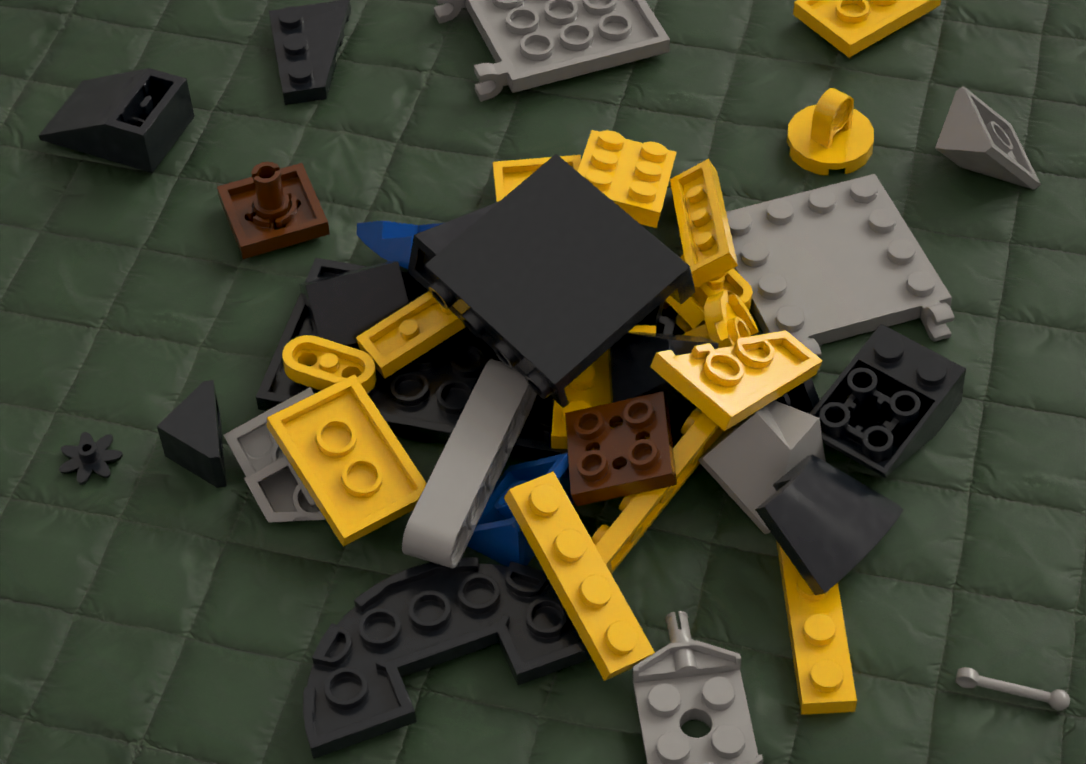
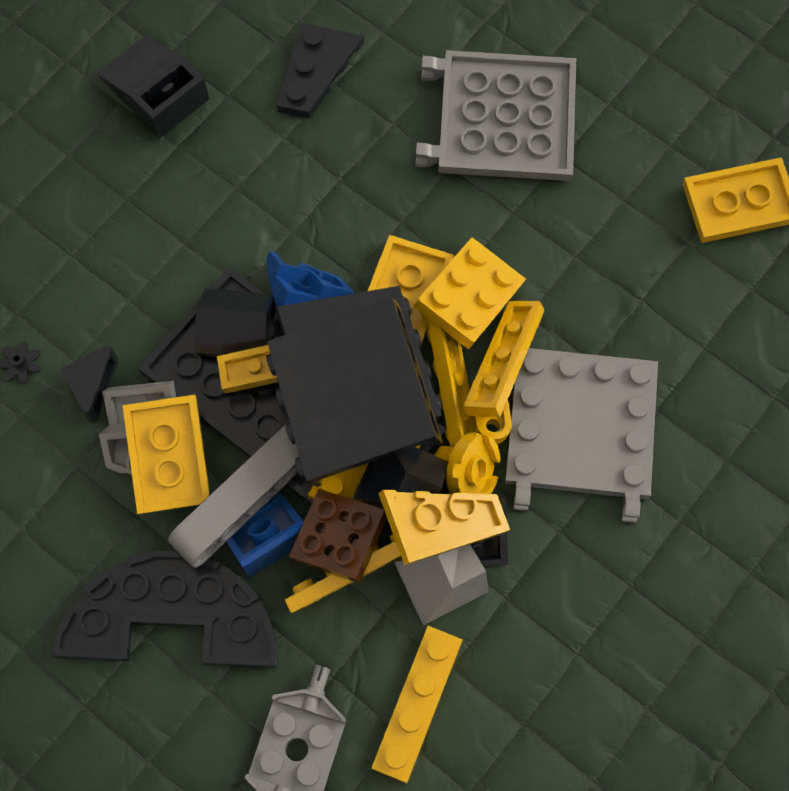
camera: 25 degrees right, 20 degrees up
reddish brown plate [217,162,330,259] -> none
yellow plate [282,335,376,394] -> none
yellow plate [504,471,655,681] -> none
black slope [755,454,903,595] -> none
yellow tile [787,88,874,176] -> none
black slope [809,324,966,478] -> none
light grey slope [935,86,1041,190] -> none

